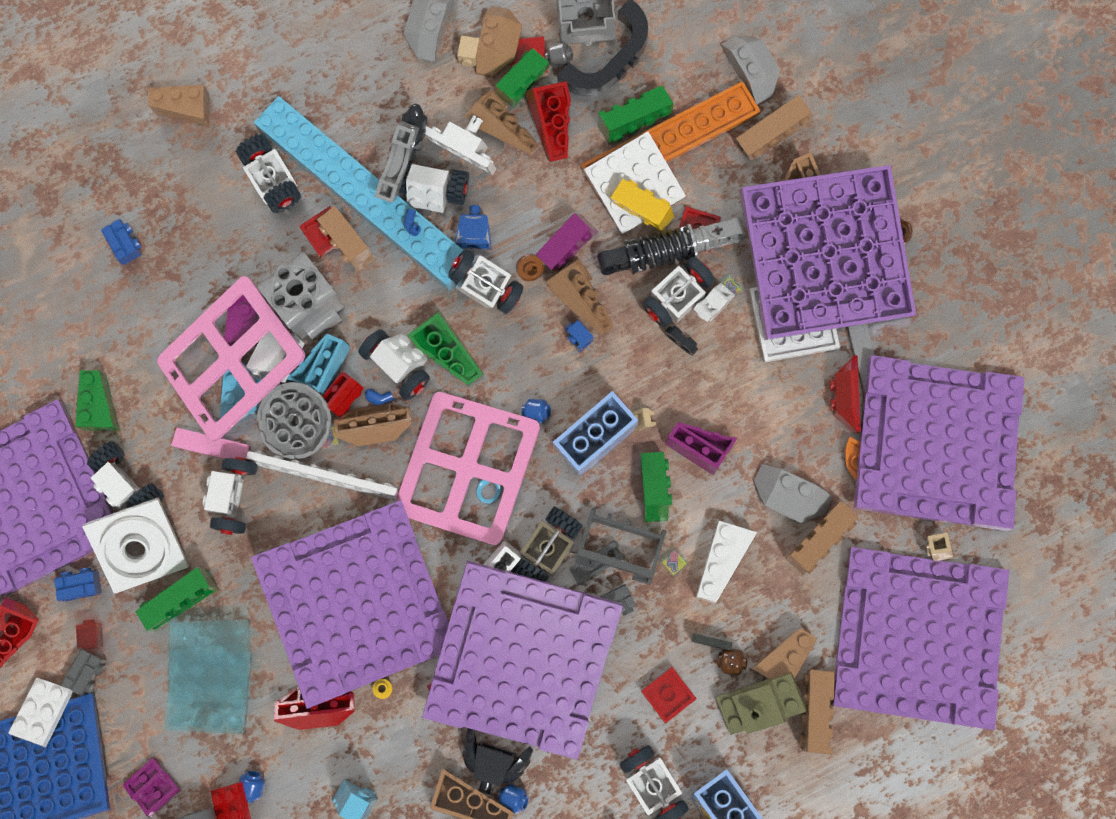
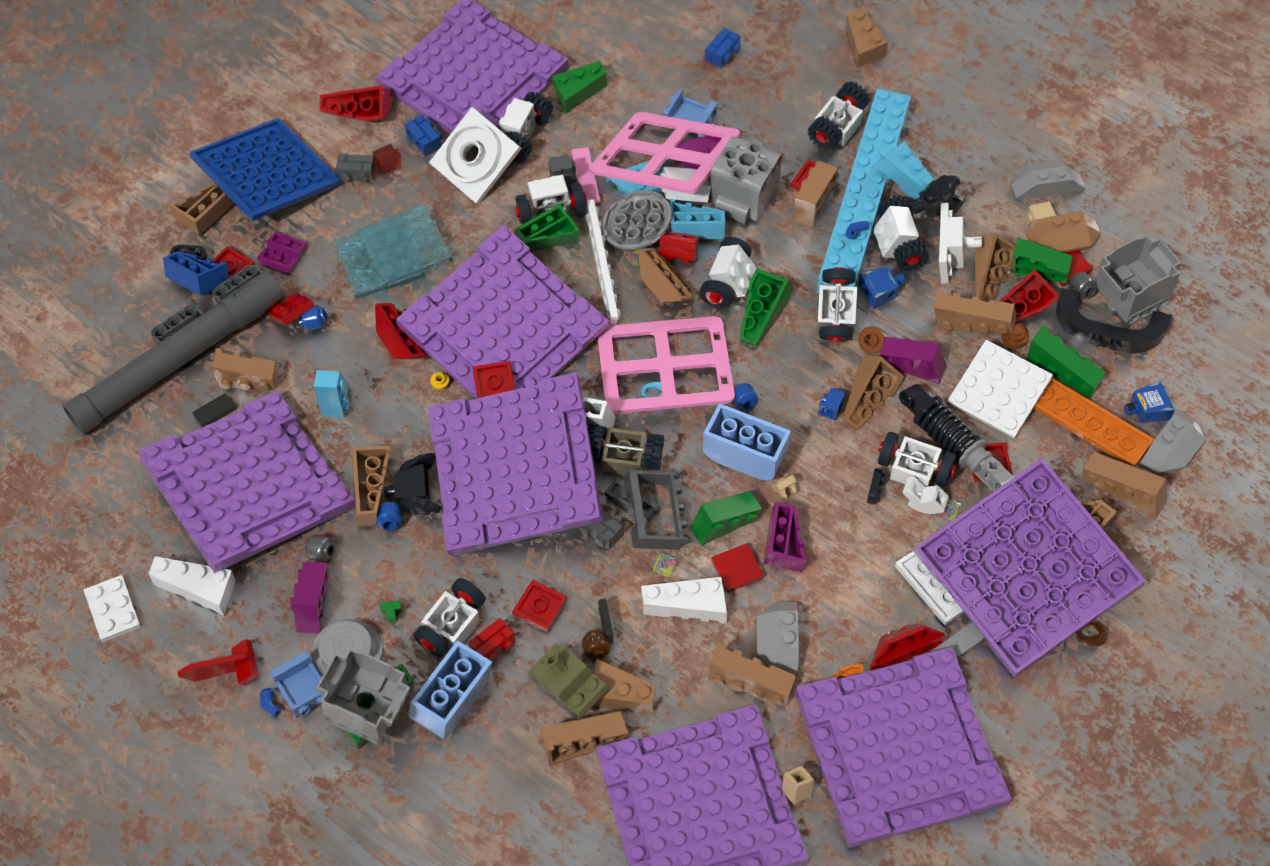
camera: 60 degrees right, 20 degrees down
white plate [9,677,73,748] -> none
green wedge [135,567,219,632] -> none
blue arm [365,388,394,406] -> none
light grey arch [374,121,419,203] -> none
yellow wedge [610,178,674,233] -> none
none -> red brick [468,618,516,663]
none -> red tile [472,361,515,398]
none -> green wedge [514,204,580,252]
none -> dark grey brick [549,154,577,191]
none -> medium blue panel [663,89,718,137]
none -> red tile [711,543,764,593]
none -> medium azure wedge [872,141,934,201]
none -> medium nougat wedge [934,289,1016,334]
none -> dark orange plate [1001,322,1030,349]
none -> blue torso [1124,380,1175,423]

